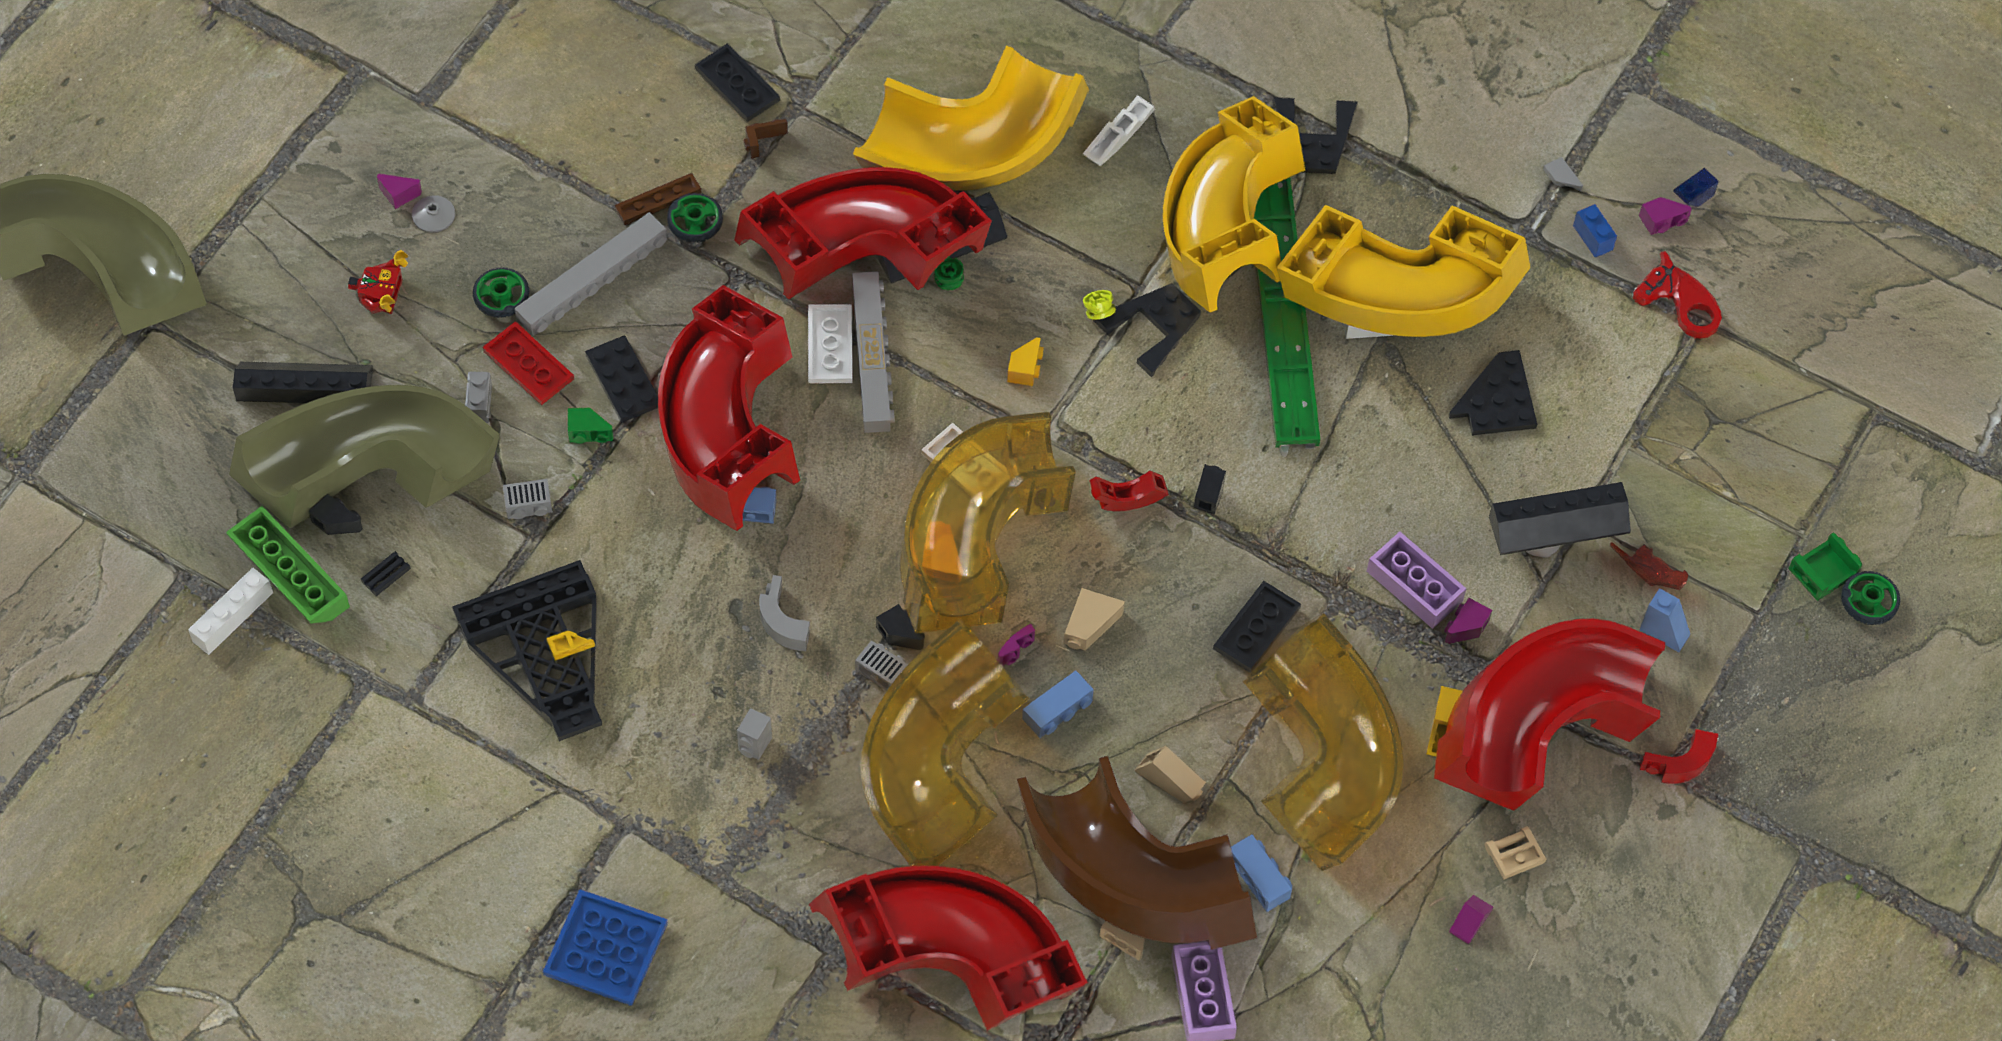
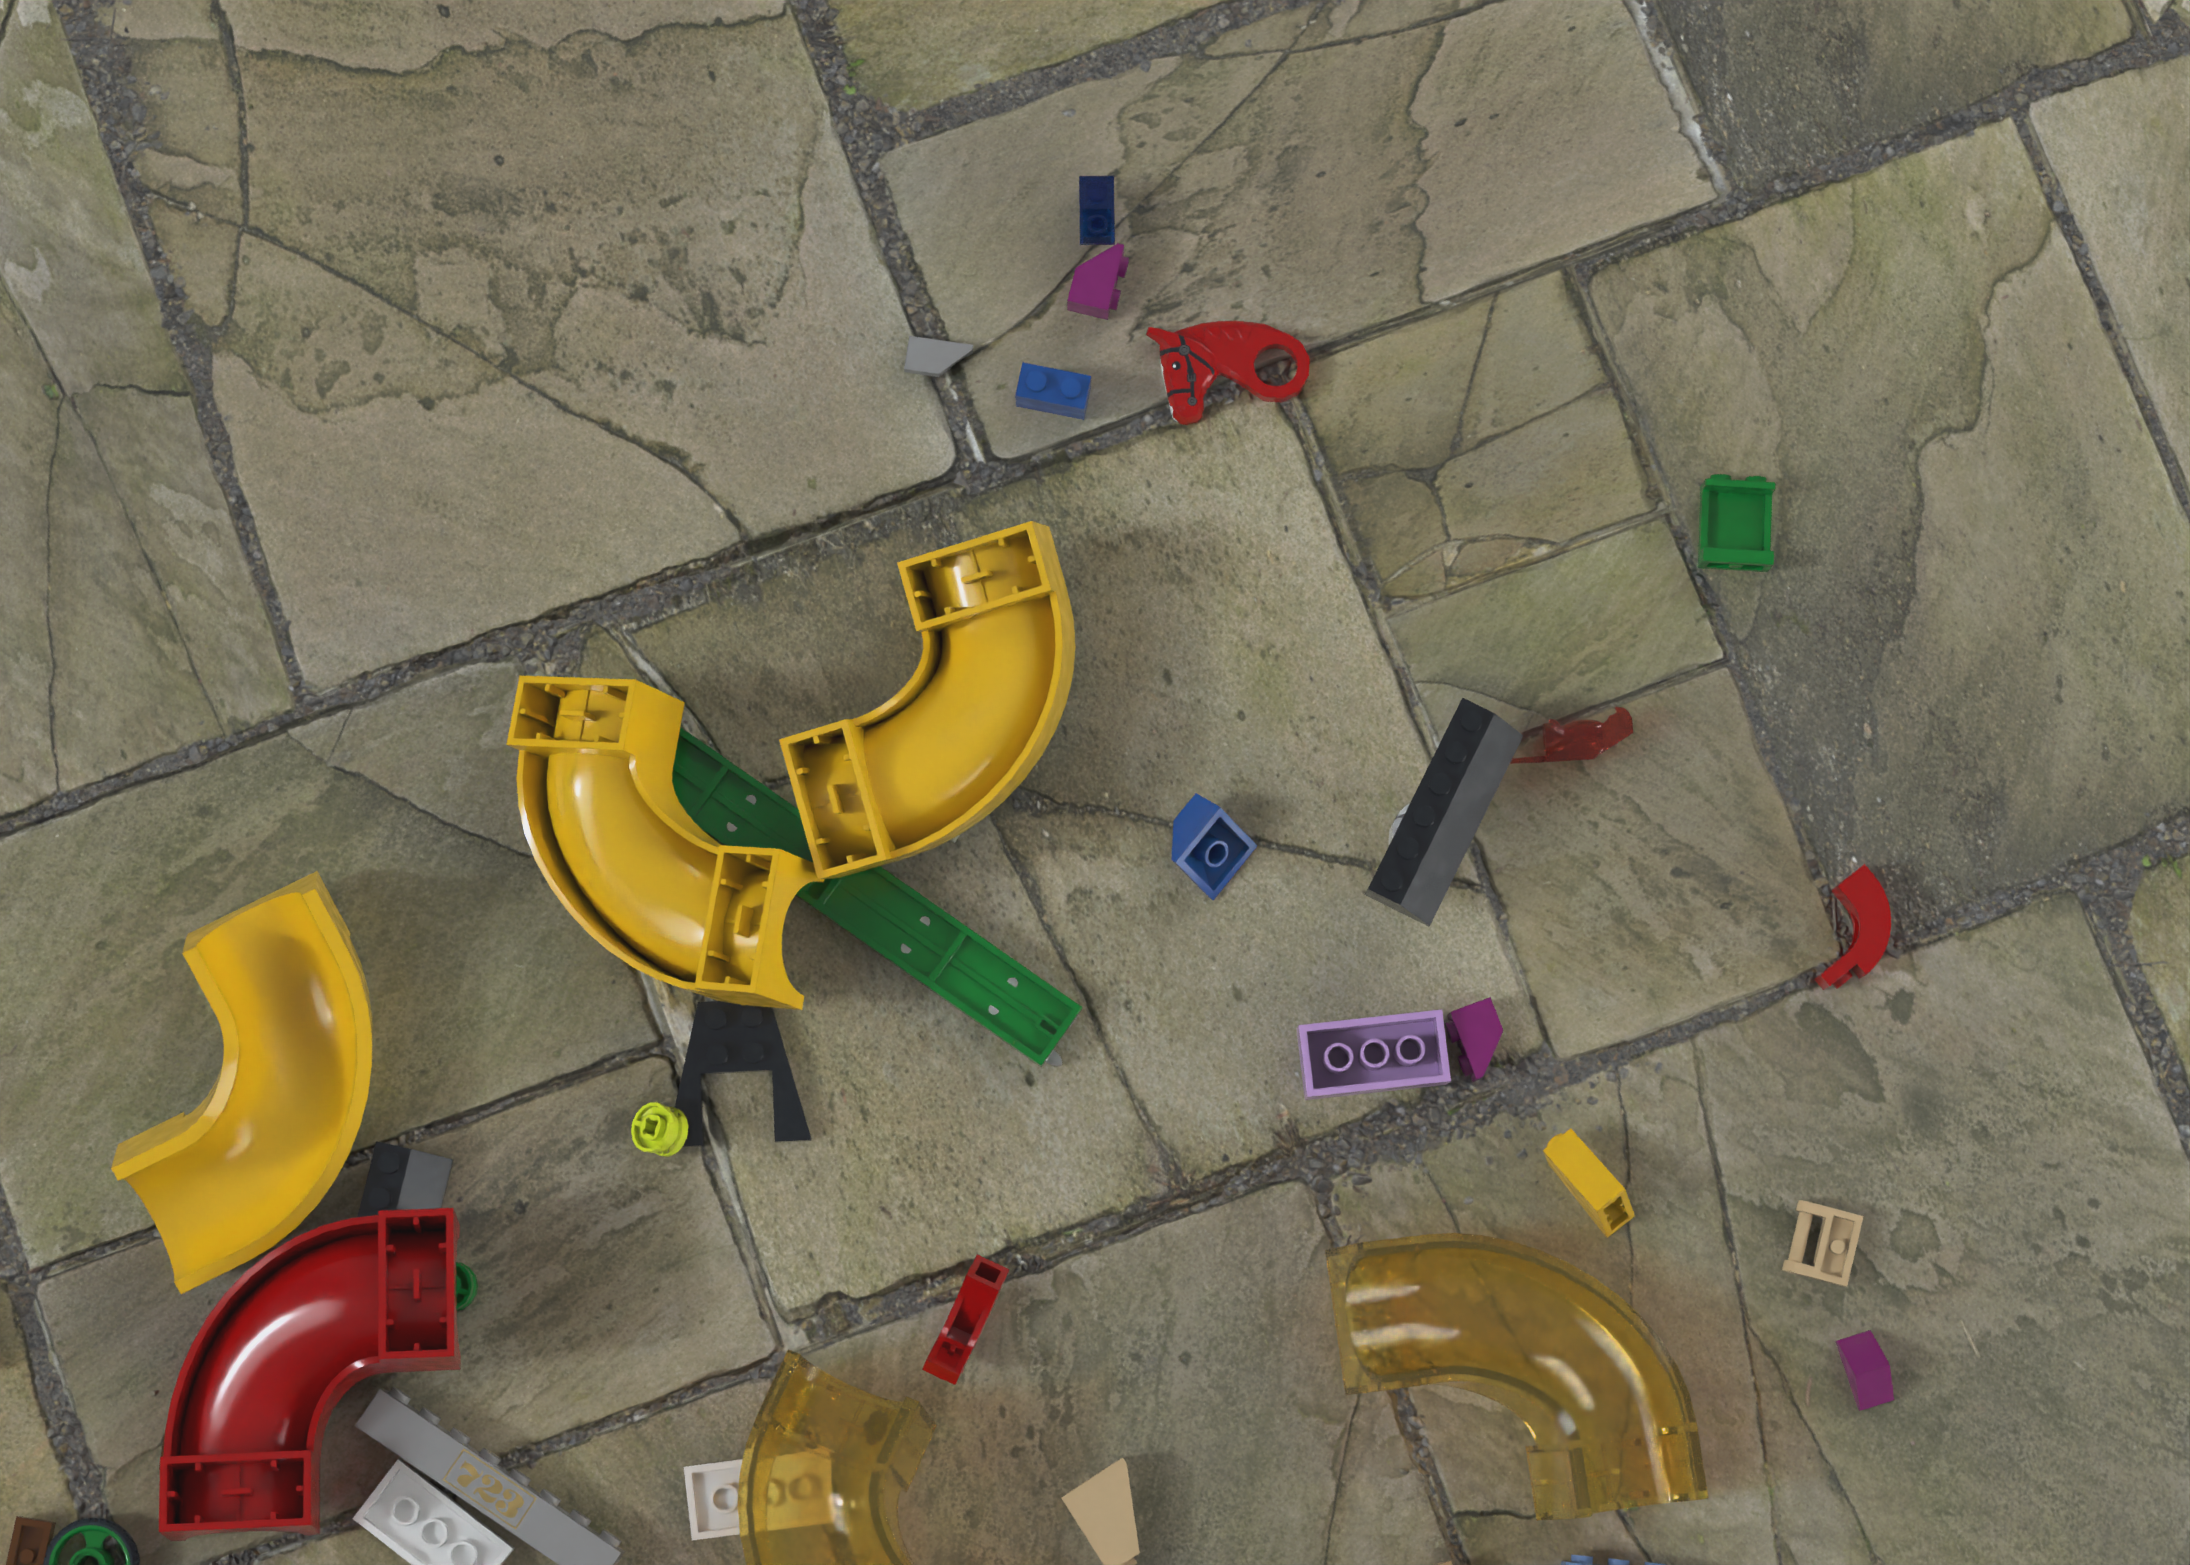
camera: 50 degrees left, 20 degrees up
reddish brown bracket [743,119,788,159] -> none
yellow slope [1007,337,1044,386] -> none
white slope [1083,95,1155,166] -> none
black slope [1194,464,1226,515] -> none
black plate [1213,581,1301,673] -> none
black wing [1273,97,1357,174] -> none
red piece [1434,618,1665,811] -> none
black wing [1449,350,1537,436] -> none
medium blue slope [1640,588,1690,652] -> none
green wheel [1841,571,1900,625] -> none
none -> blue slope [1171,793,1257,900]

